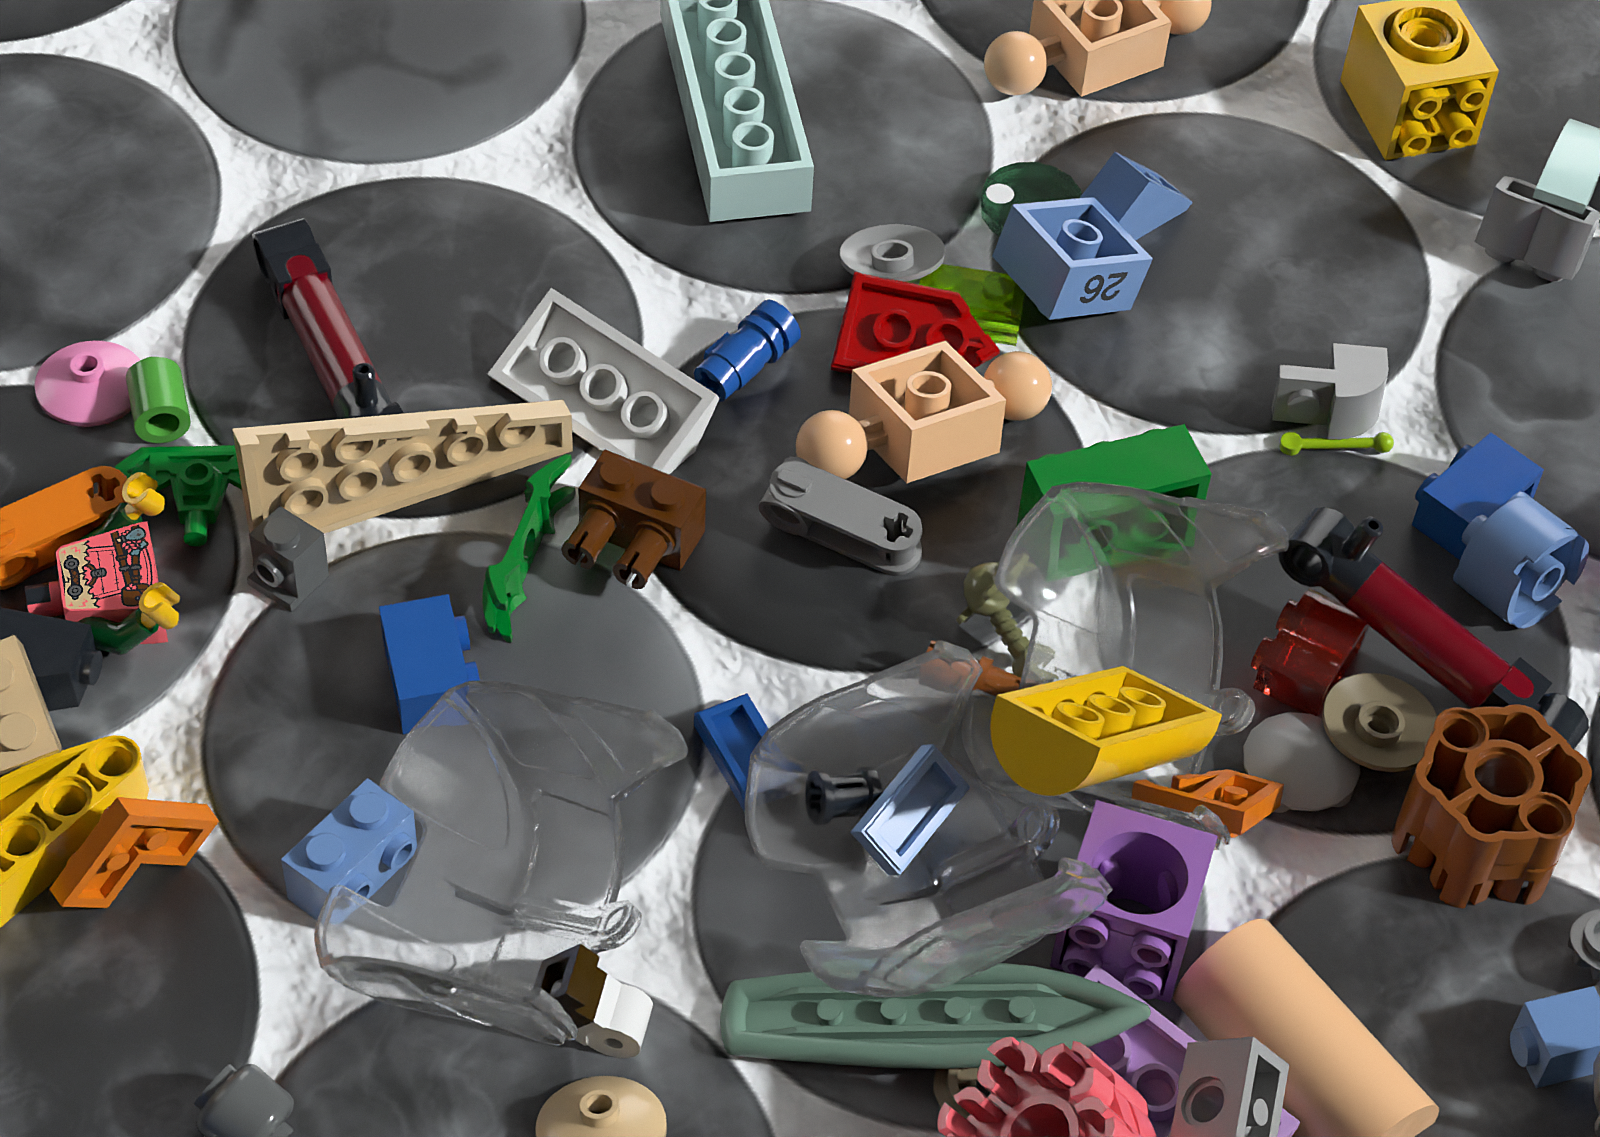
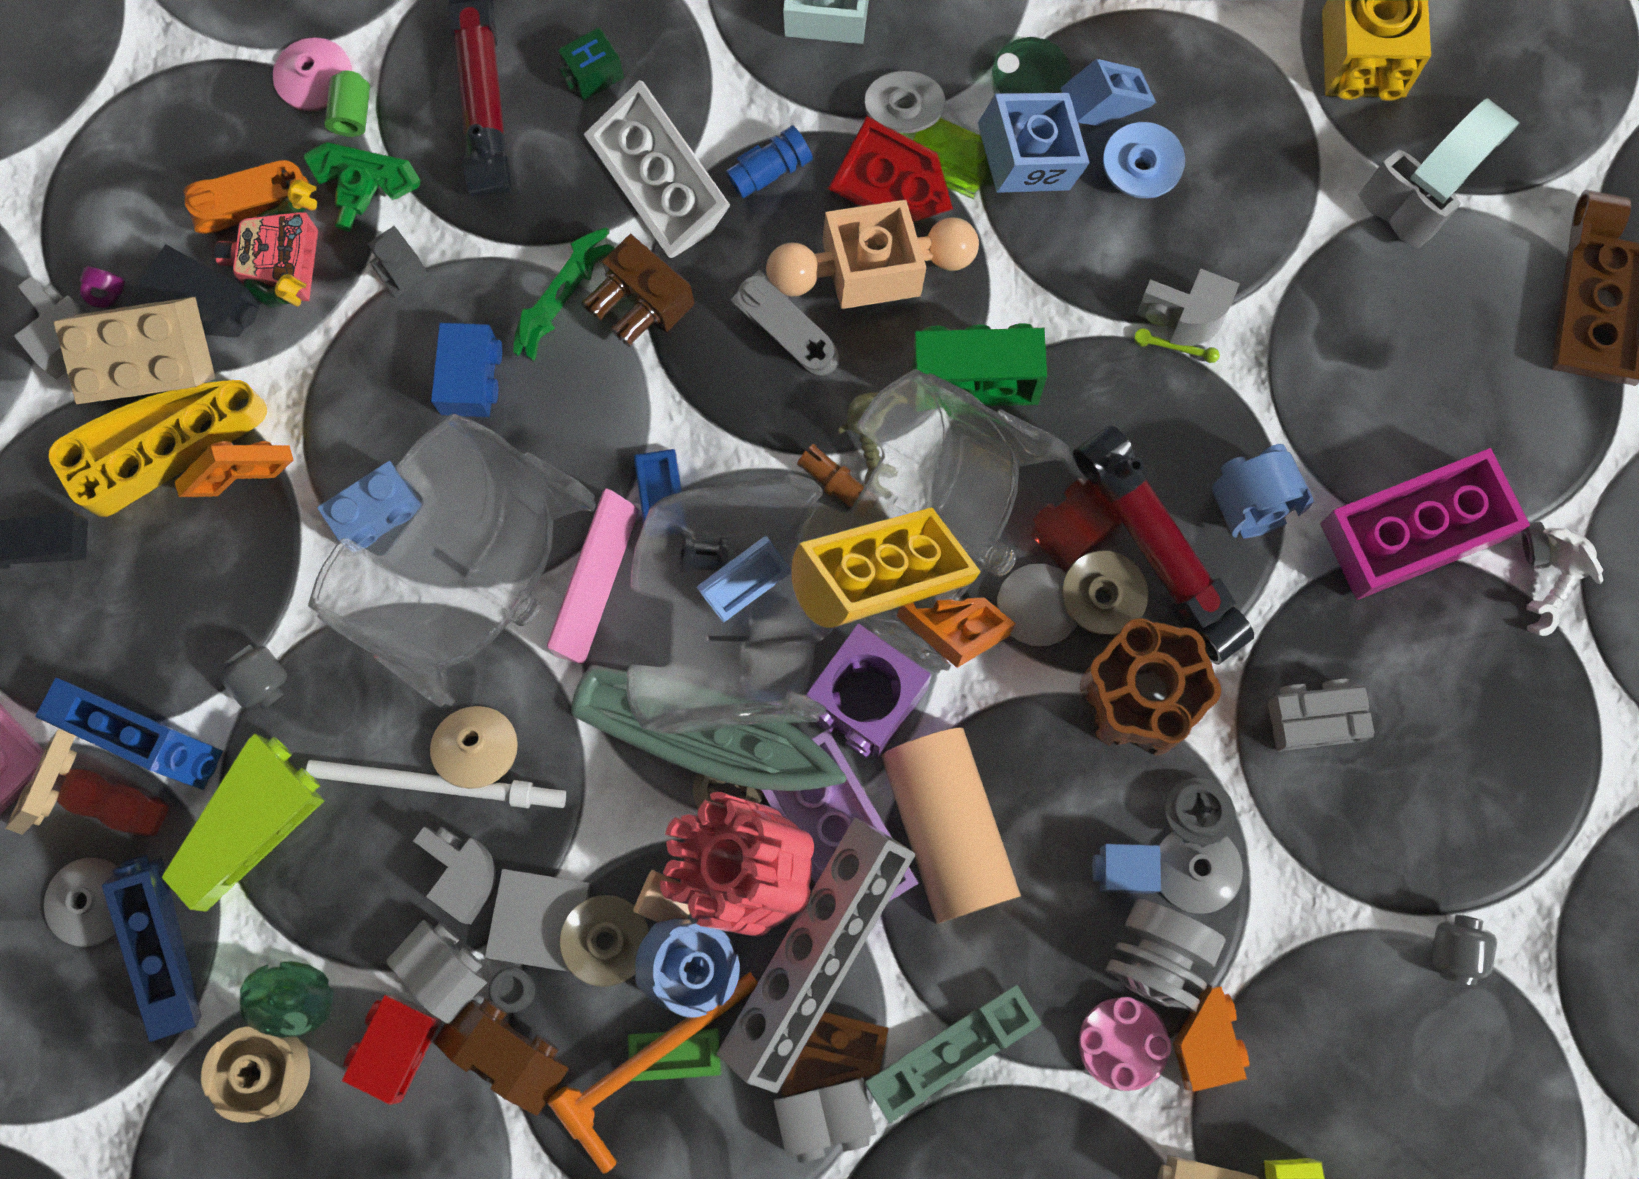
camera: 25 degrees right, 25 degrees up
tan wing [232,400,573,534] -> none
leg [527,943,653,1058] -> none
blue brick [1412,432,1544,560] -> none
none -> bright pink slope [547,489,639,664]
none -> dark green brick [558,27,625,100]
none -> light blue dish [1103,122,1185,199]

